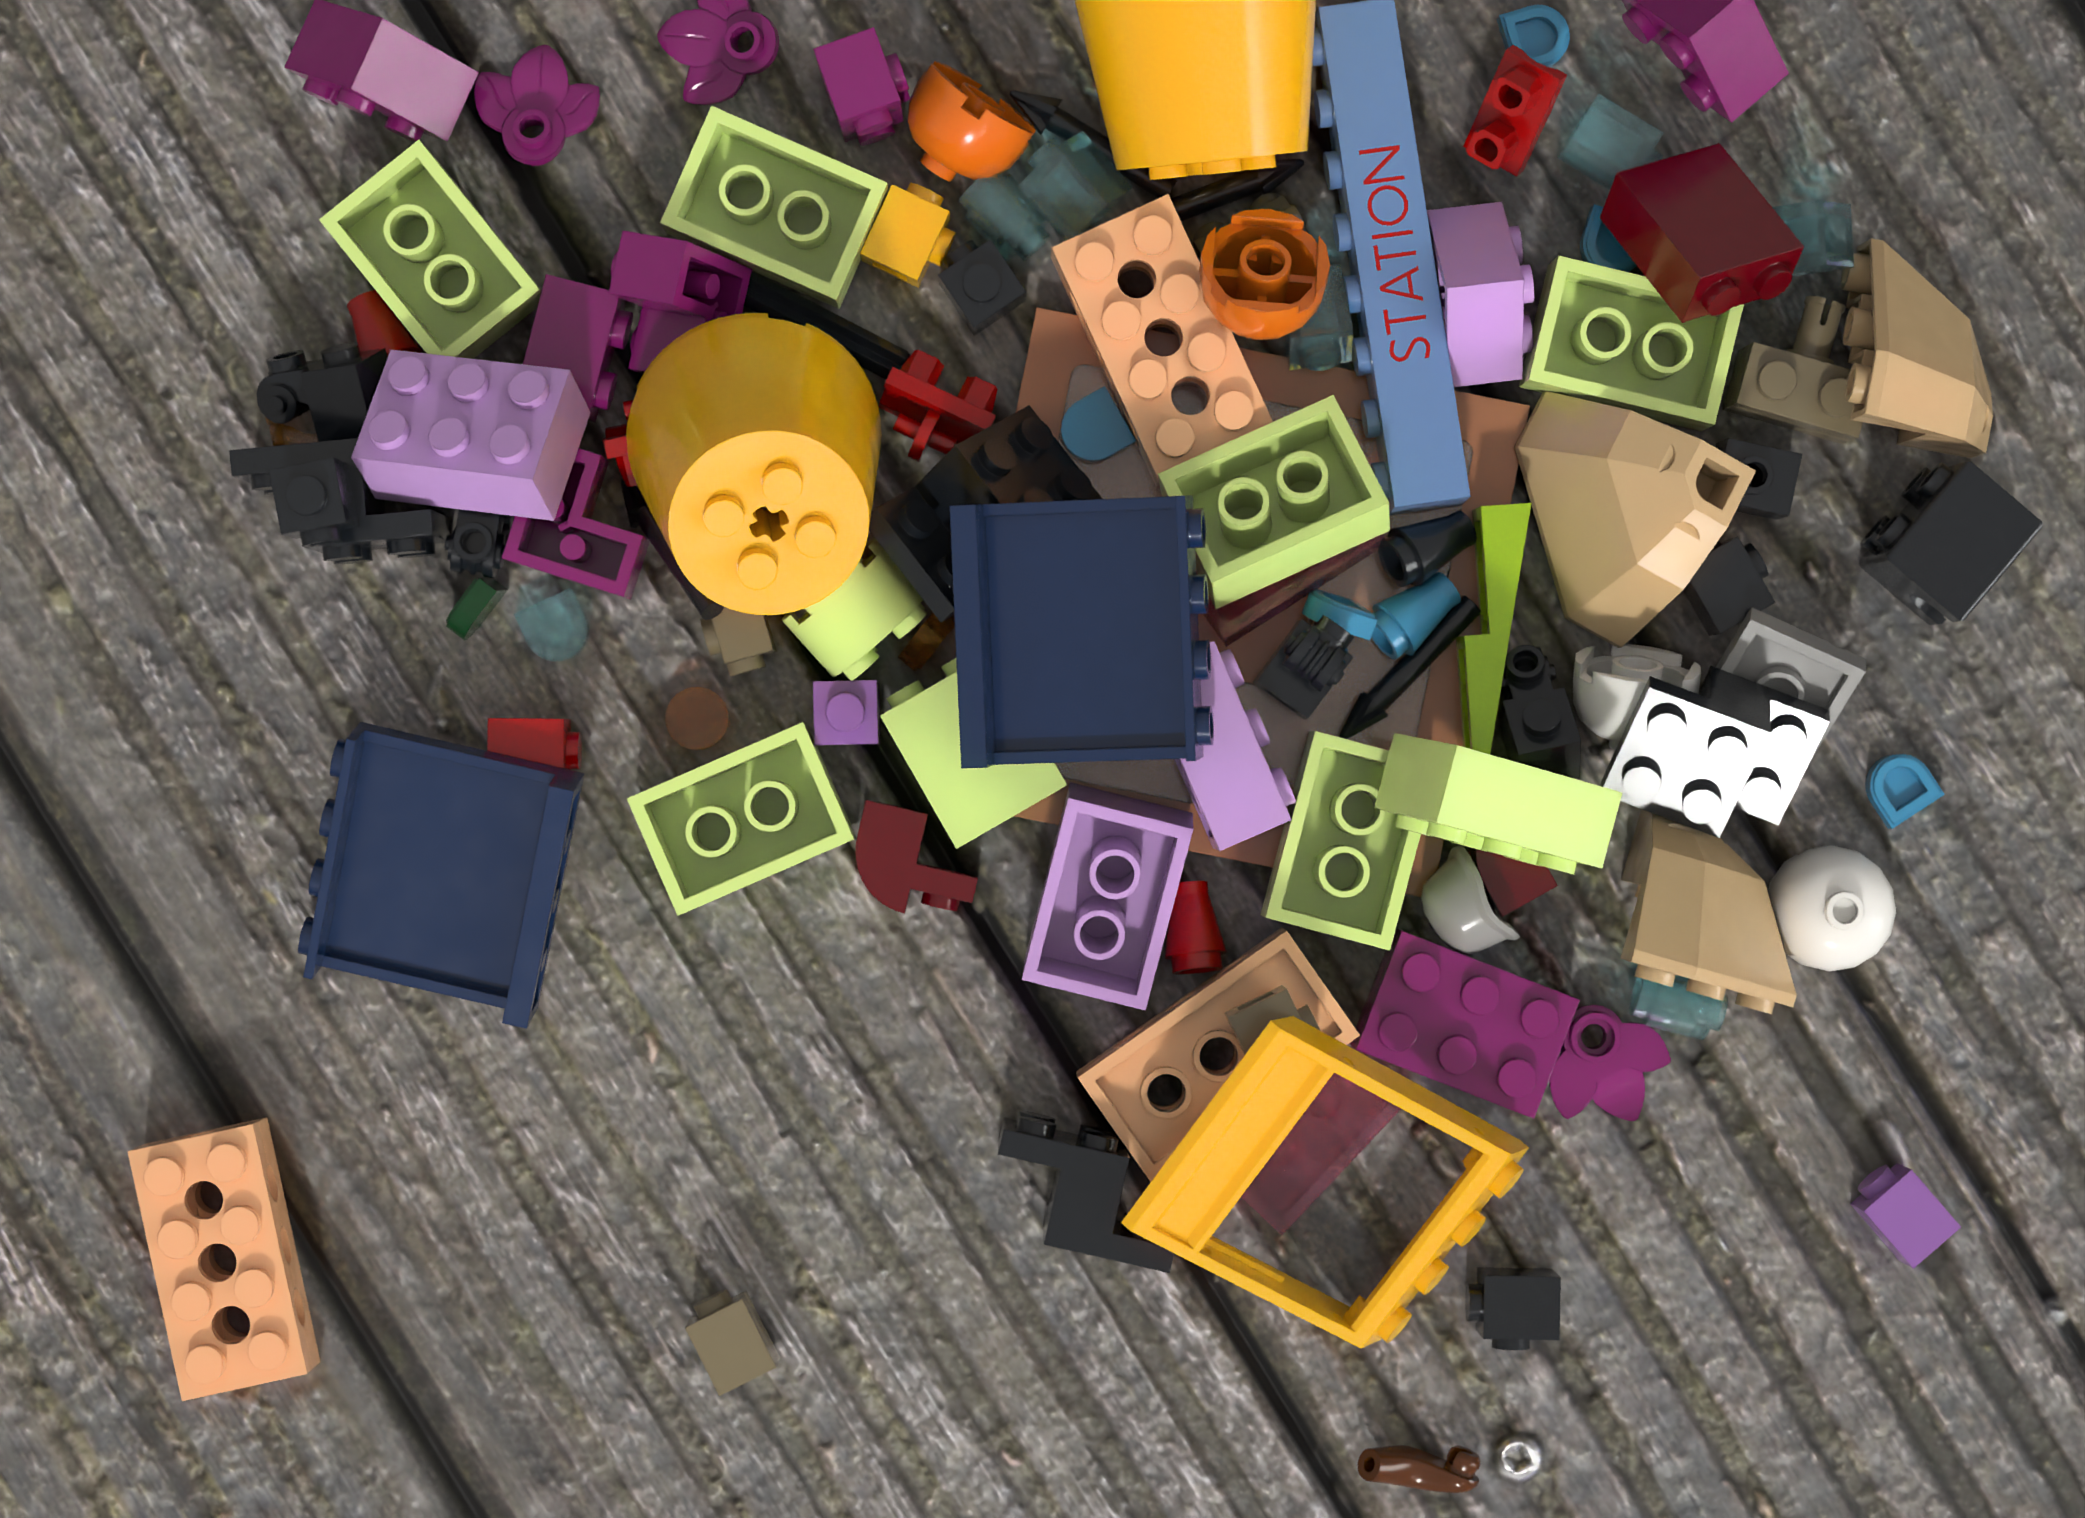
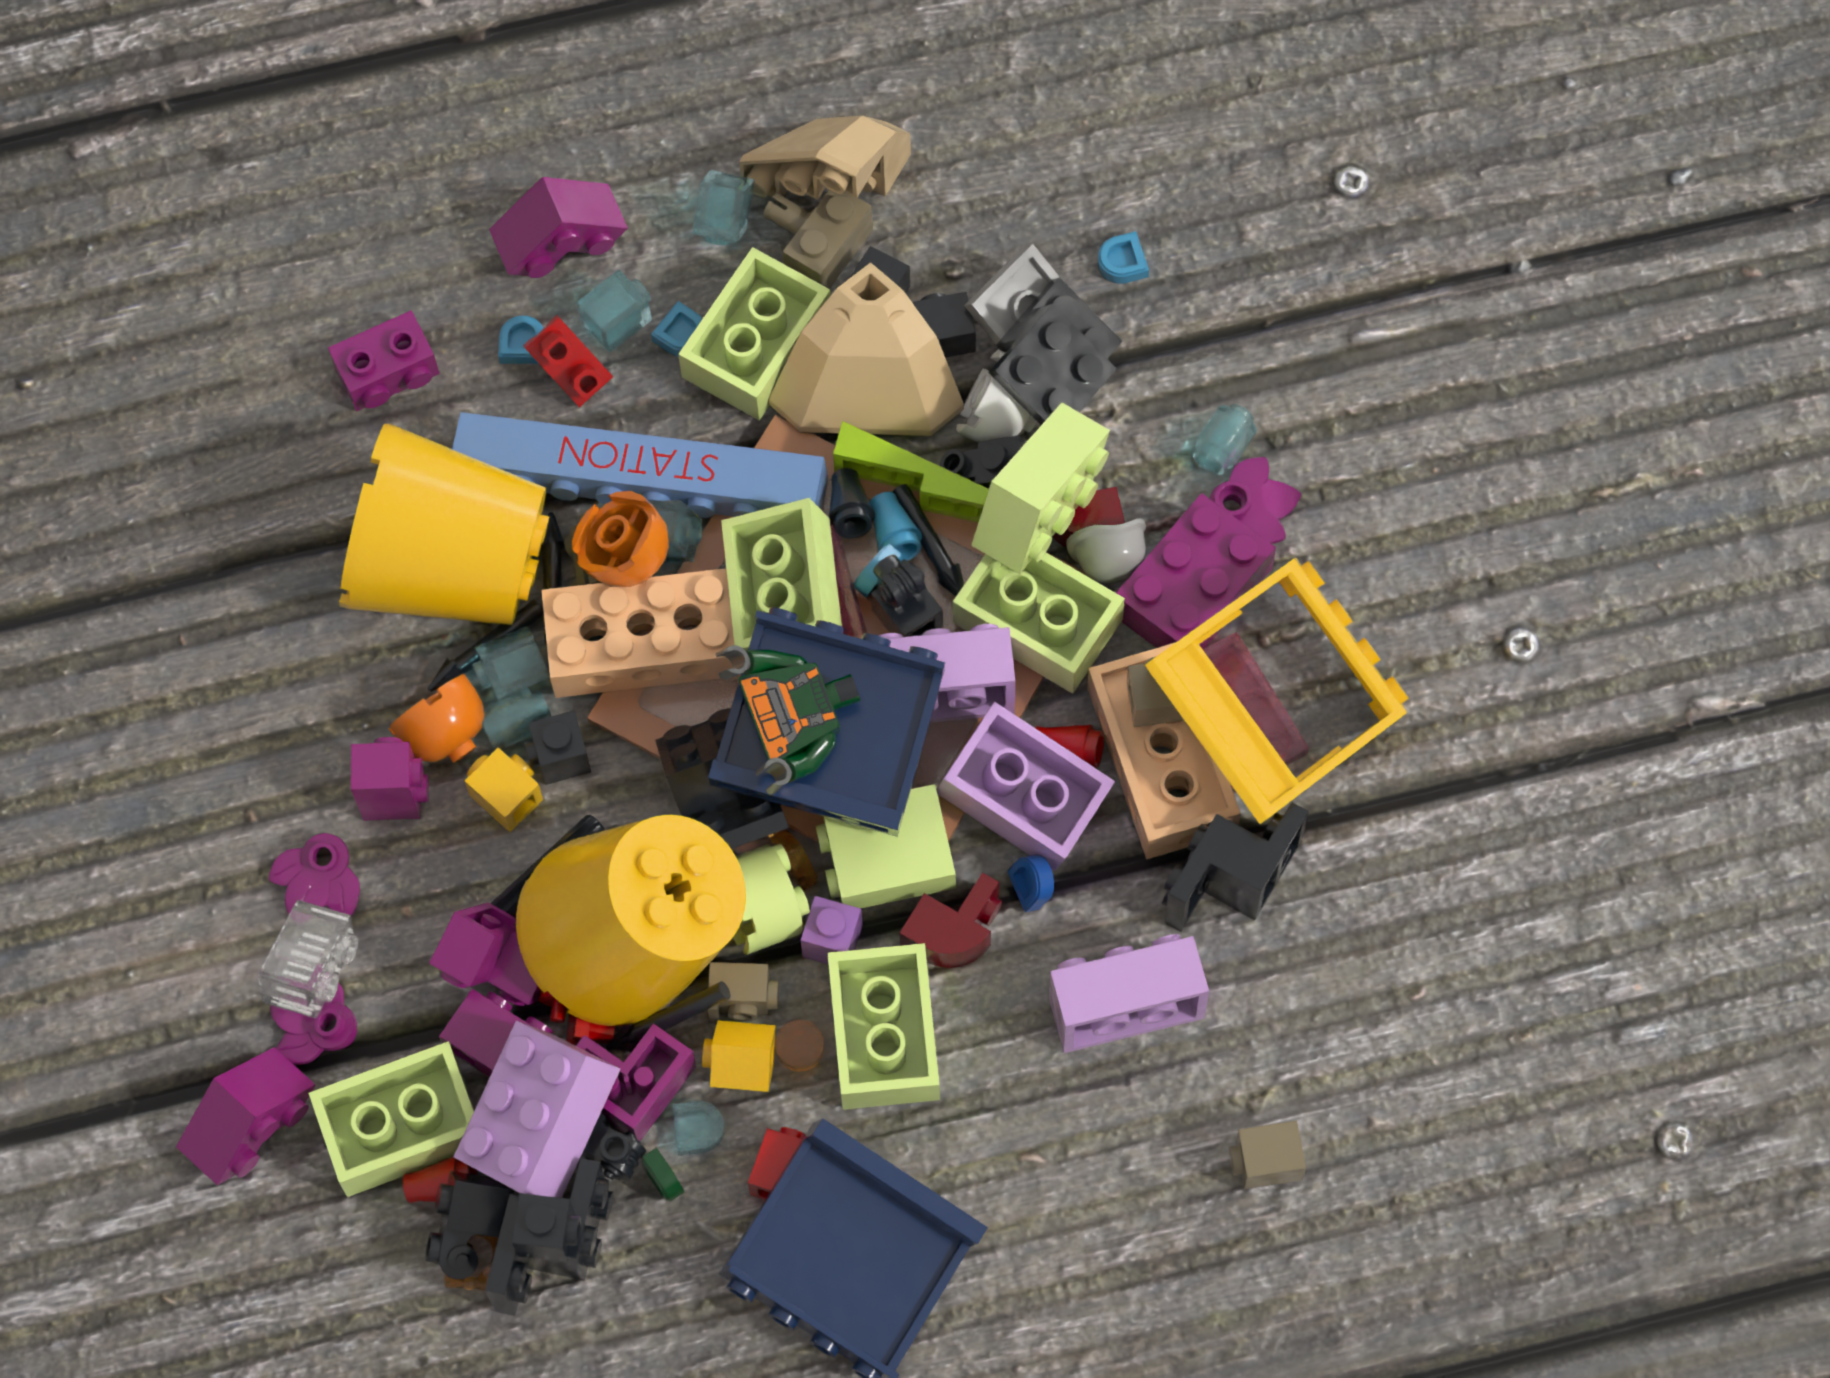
camera: 65 degrees left, 20 degrees down
yellowish green brick [660,106,889,309] -> none
red hips [878,349,998,462] -> none
dark azure tile [1061,386,1136,462] -> none
reddish brown arm [1358,1445,1481,1493] -> none
lavender brick [1427,202,1534,387] -> none
black brick [1465,1267,1561,1350] -> none
dark red brick [1600,143,1804,323] -> none
tan brick [1620,809,1797,1014] -> none
white cylinder [1768,845,1896,971] -> none
medium lavender brick [1850,1163,1961,1269] -> none
black piece [1859,461,2043,625] -> none
none -> clear brick [258,900,358,1018]
none -> yellow brick [702,1020,776,1092]
none -> torso [715,645,861,795]
none -> blue tile [1007,854,1054,913]
none -> lavender brick [1049,934,1209,1053]

